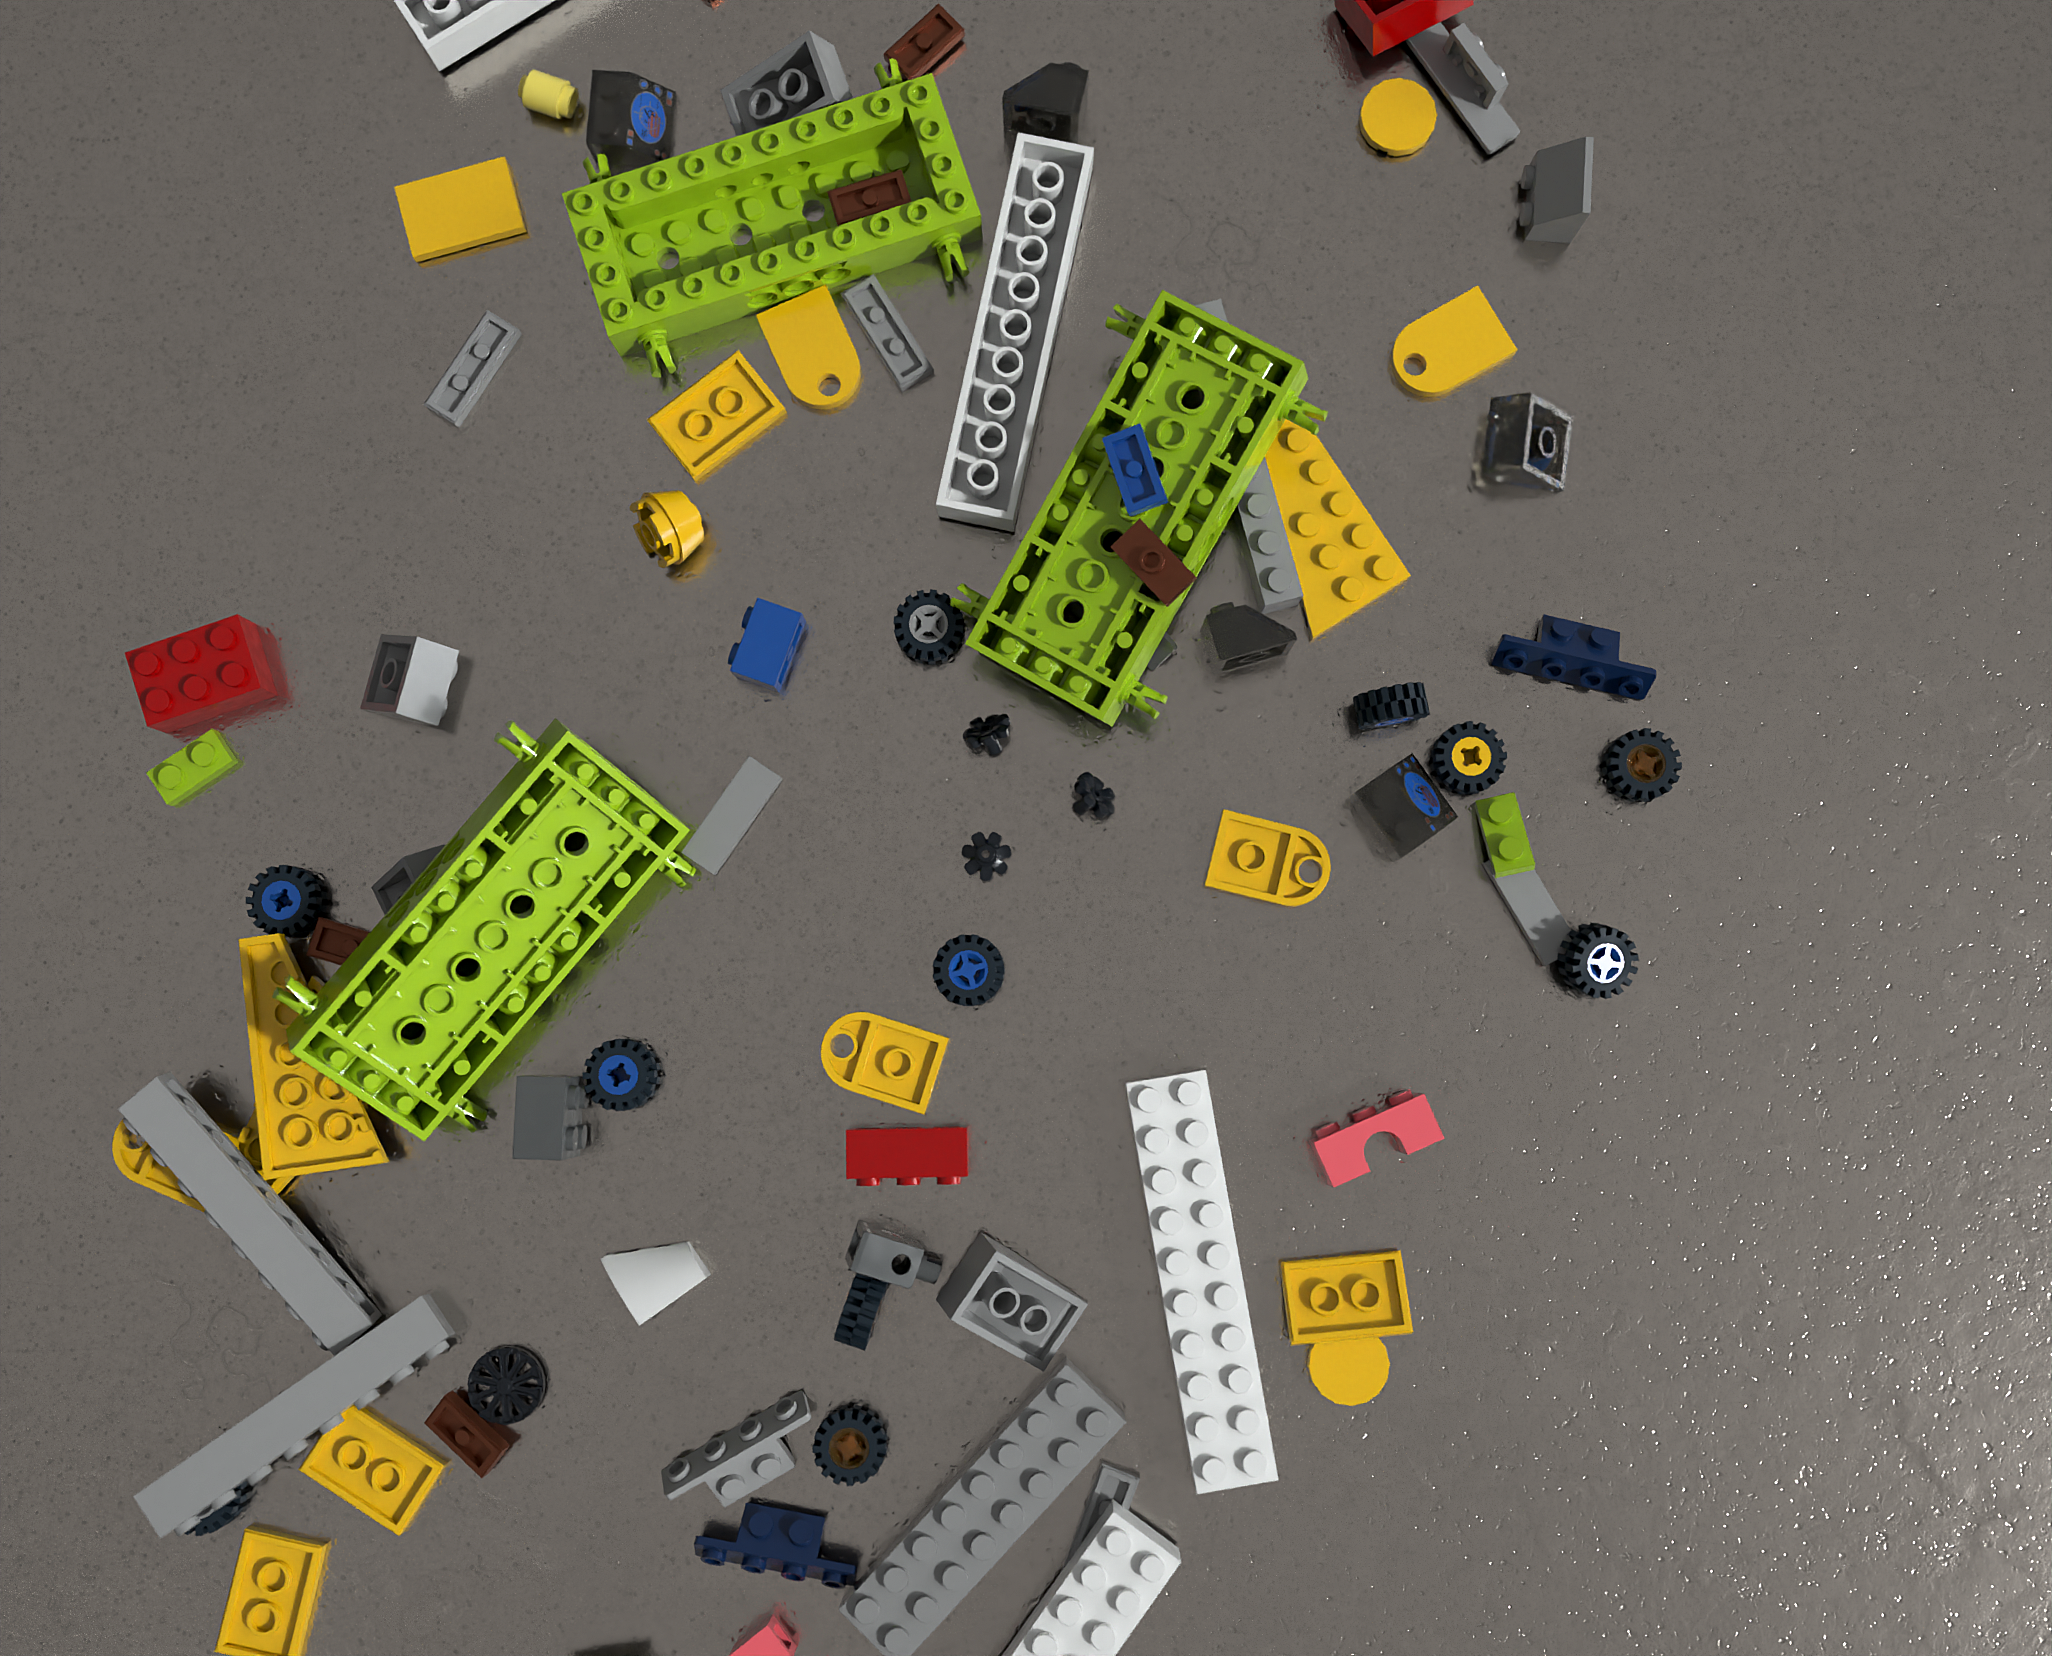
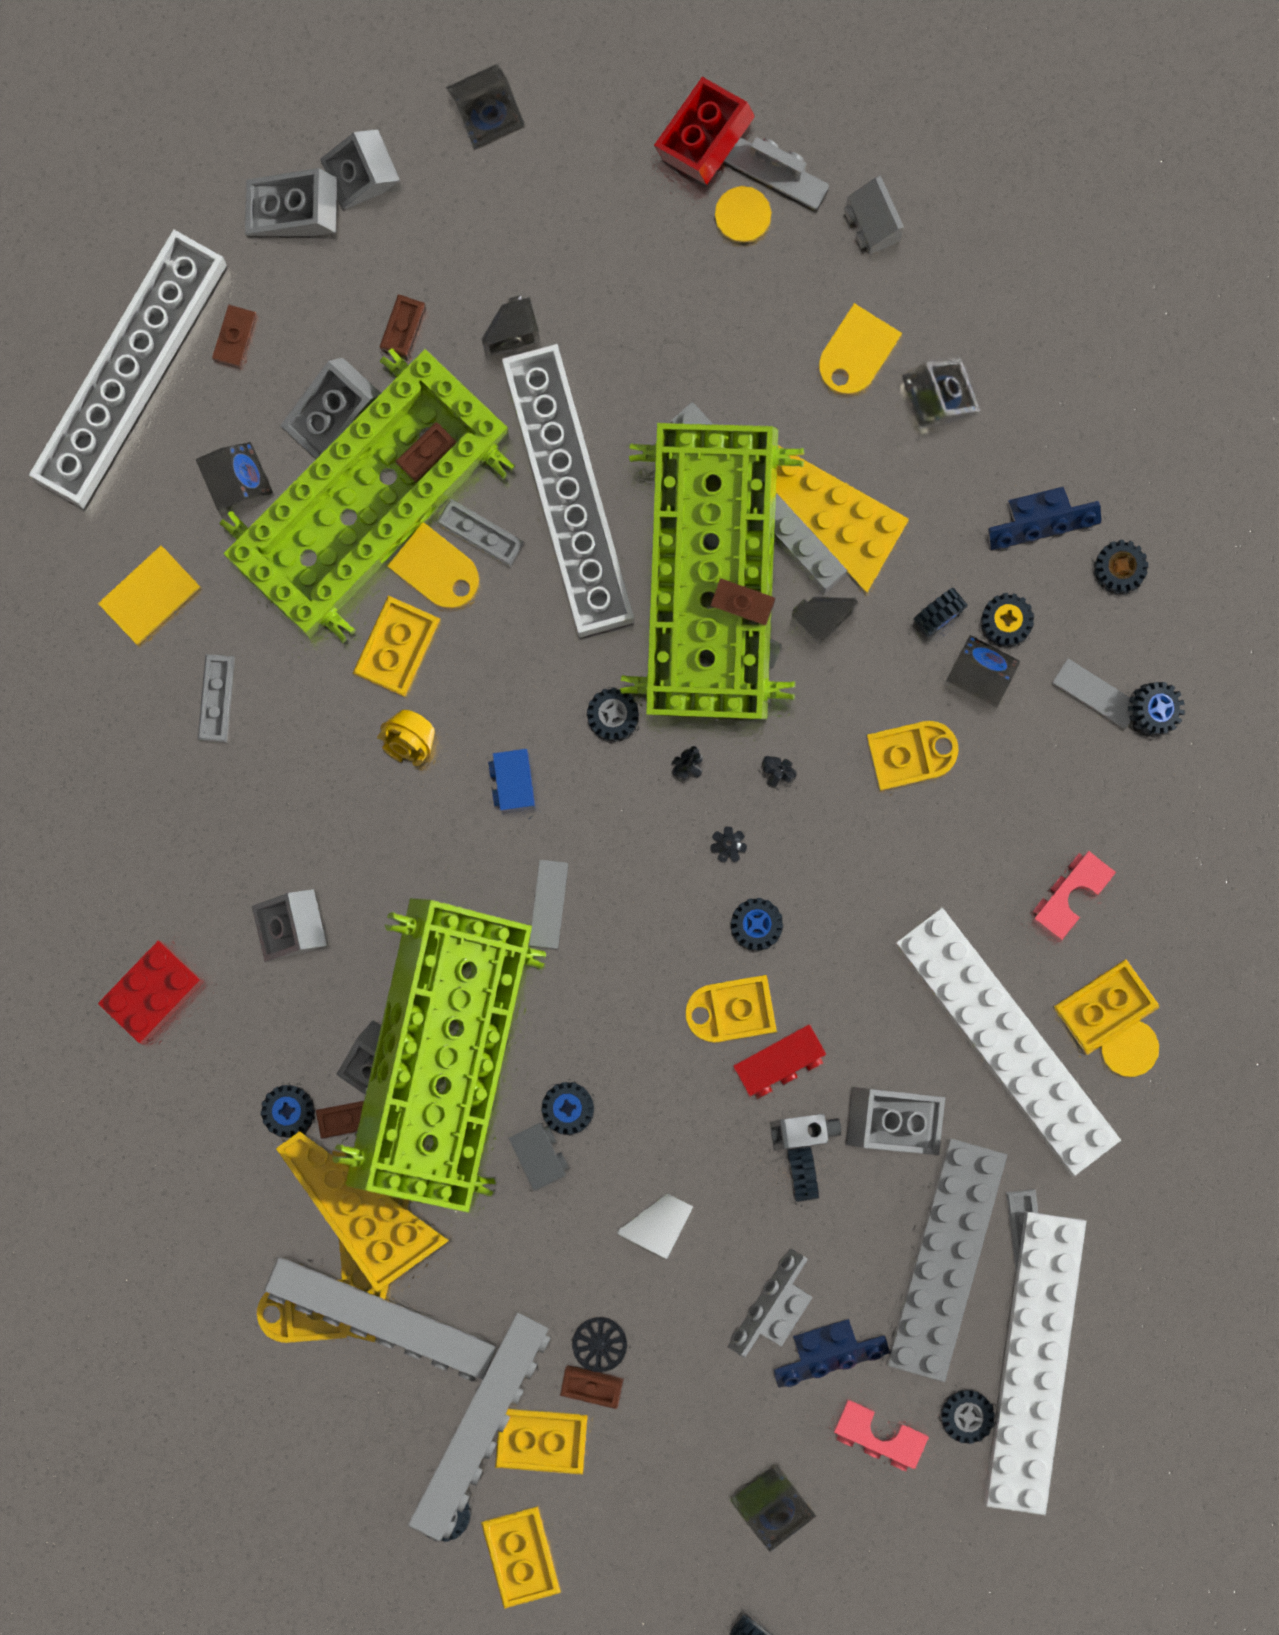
camera: 30 degrees left, 0 degrees up
lime plate [146,729,239,806] -> none
light yellow brick [518,69,579,119] -> none
black wheel [812,1405,888,1486] -> none
blue plate [1102,423,1168,517] -> none
lime plate [1475,792,1535,878] -> none

